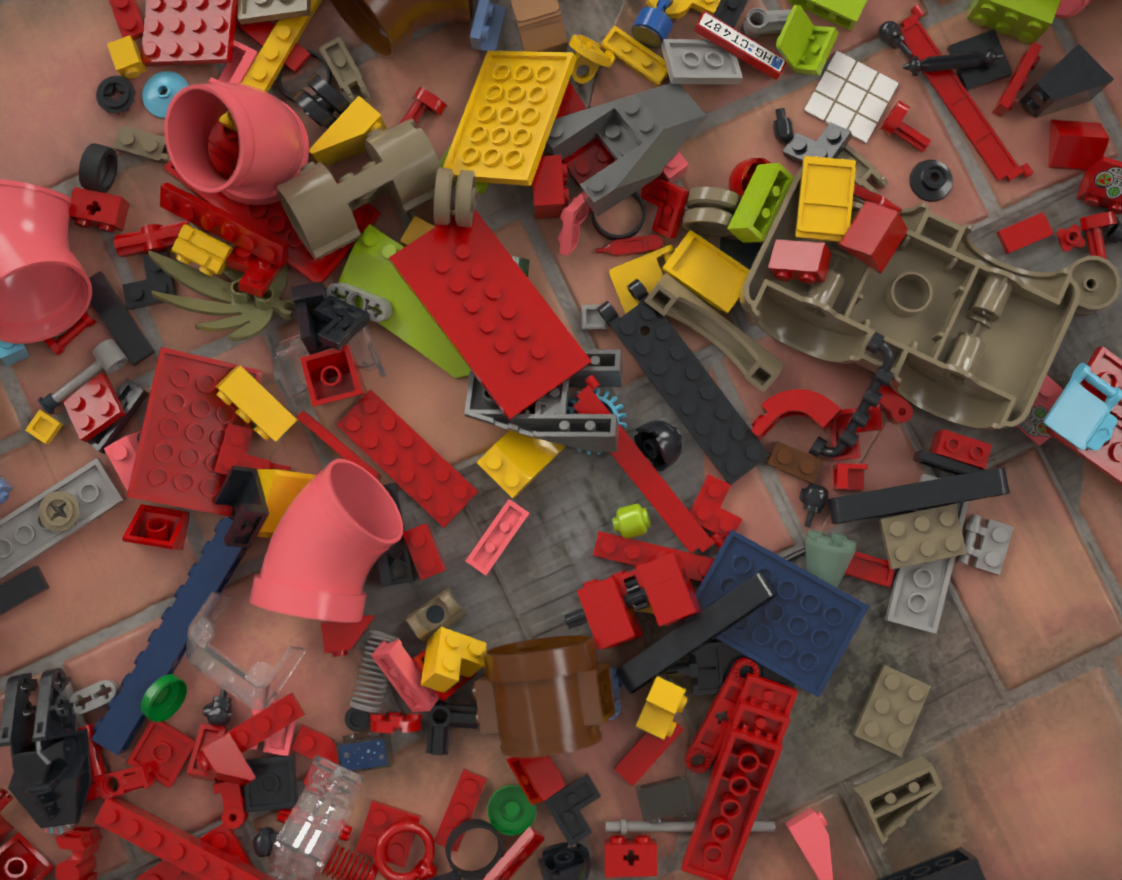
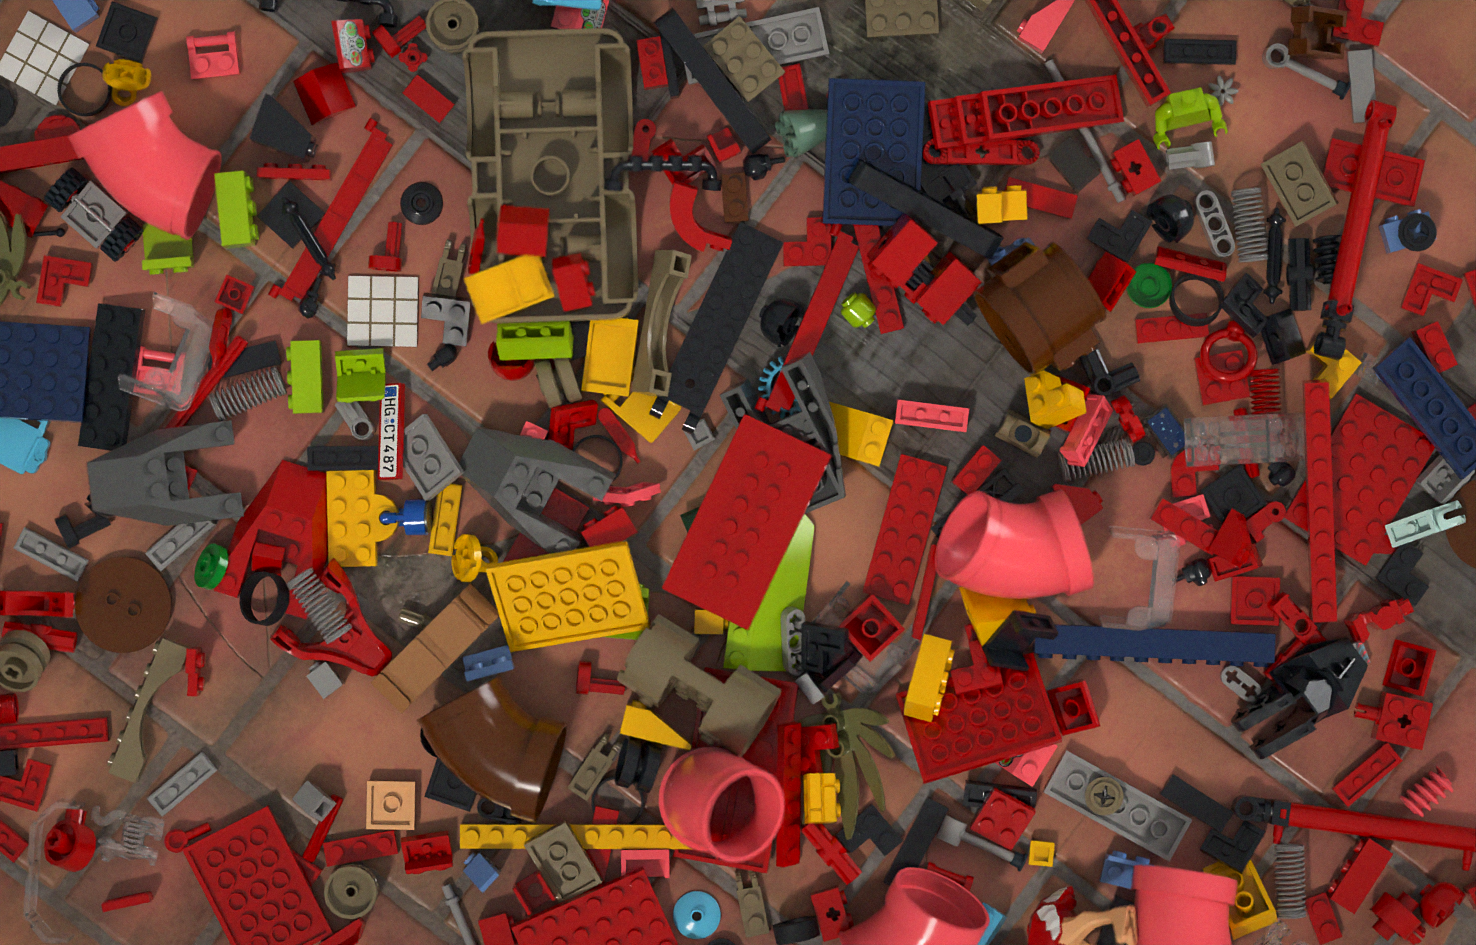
camera: 120 degrees left, 5 degrees up
green piece [141,674,187,722] -> none
dark tan wheel [434,168,477,228] -> none

